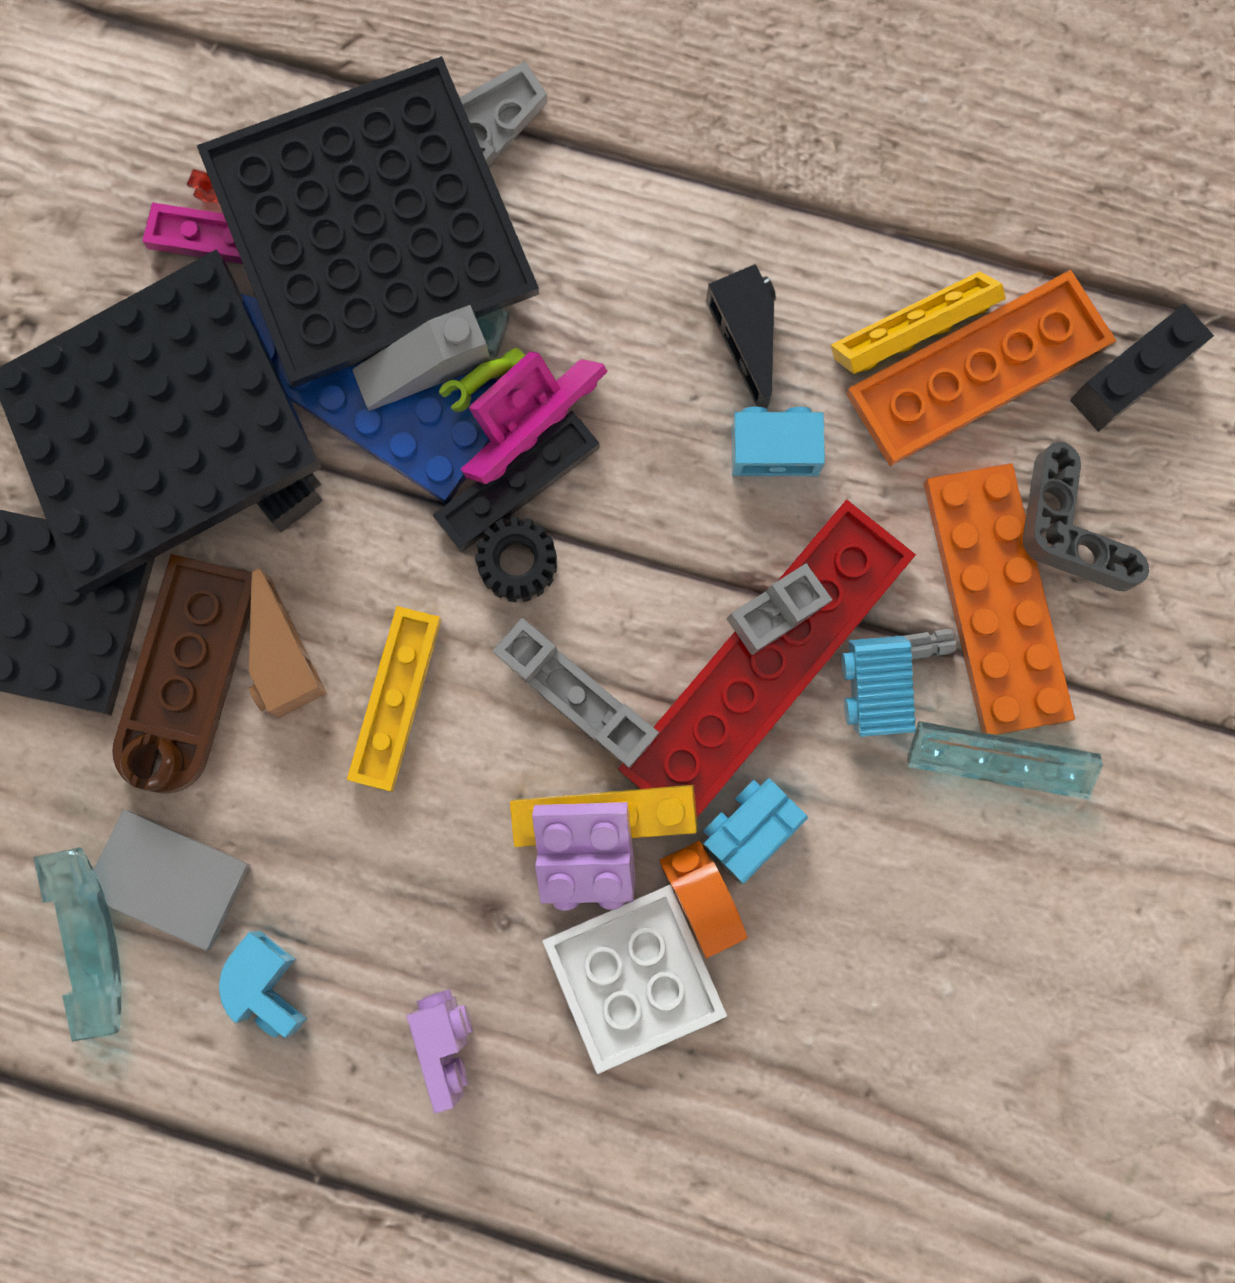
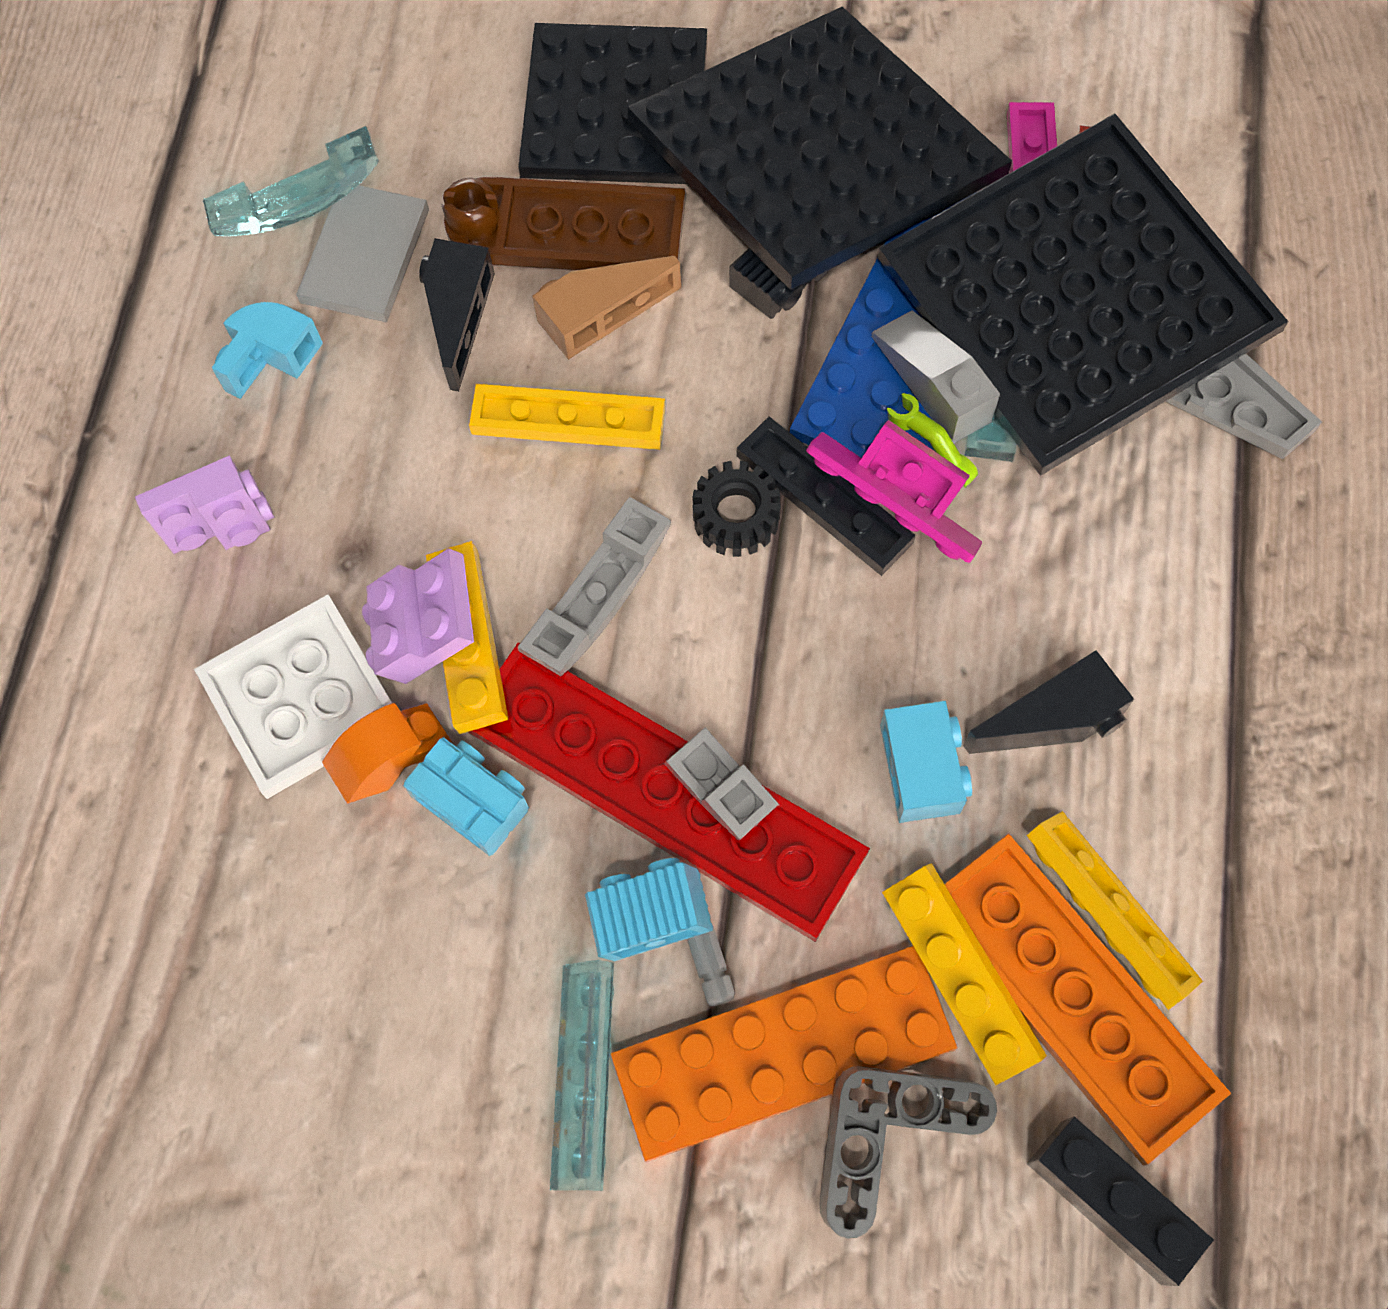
camera: 85 degrees right, 10 degrees down
none -> black slope [419,238,495,392]
none -> yellow plate [882,863,1047,1086]

